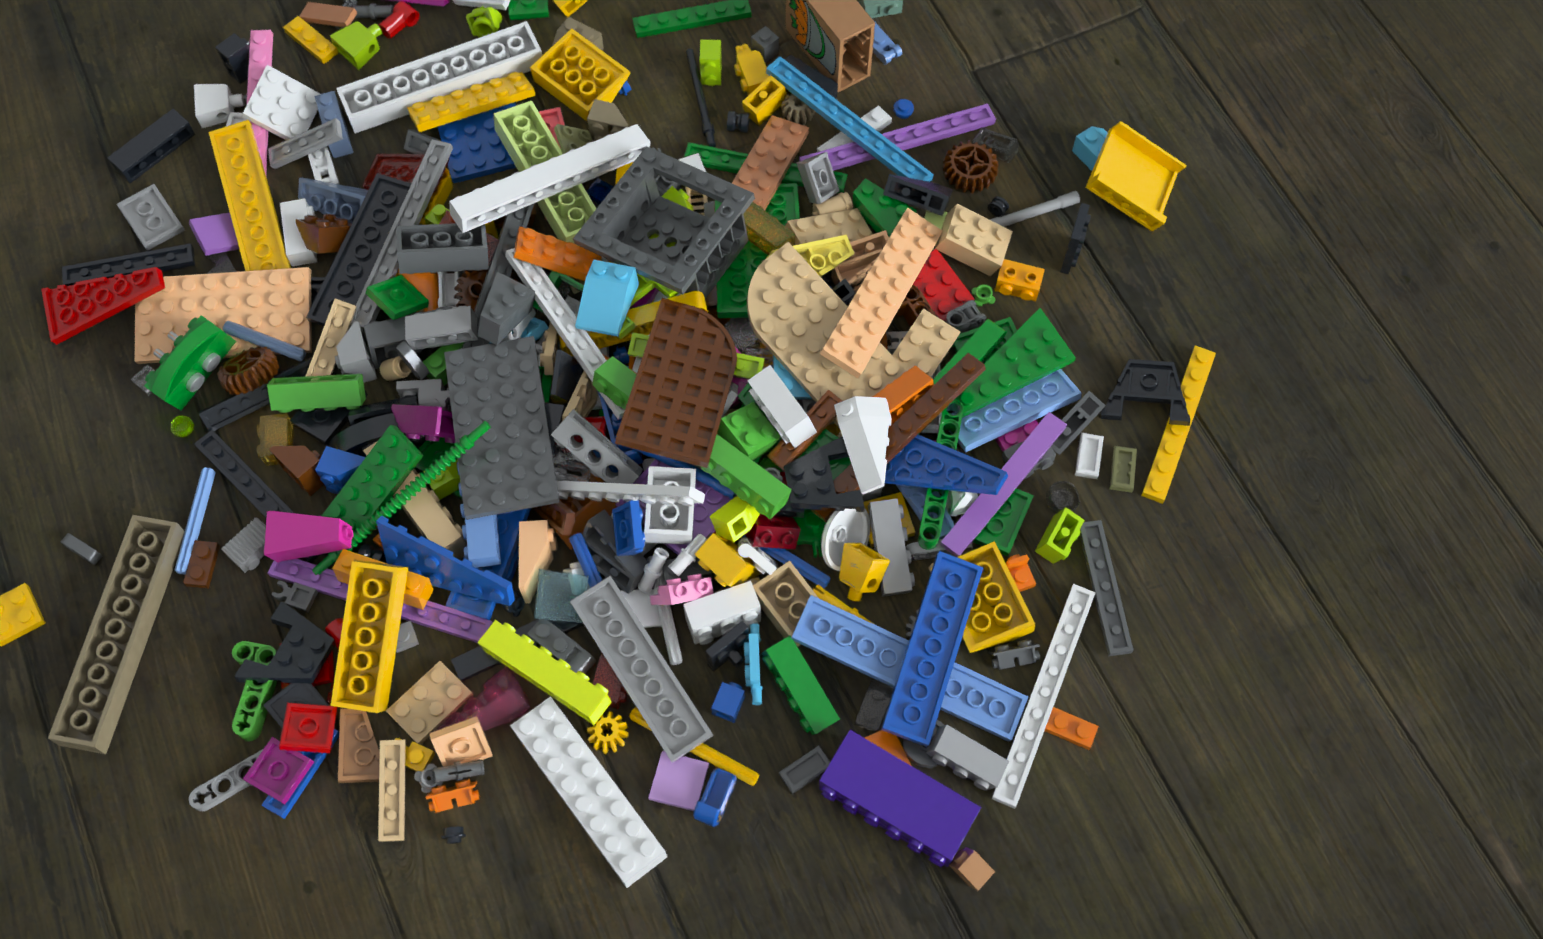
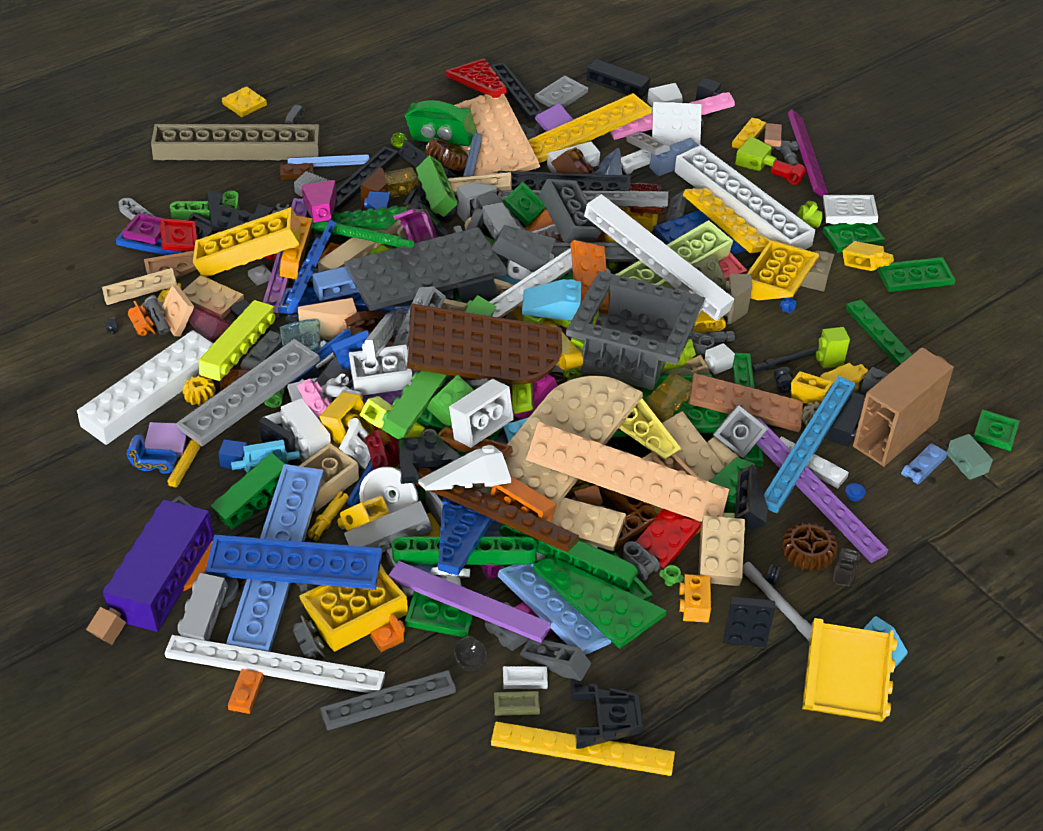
camera: 75 degrees right, 20 degrees down
lime brick [1035,507,1084,564] -> none

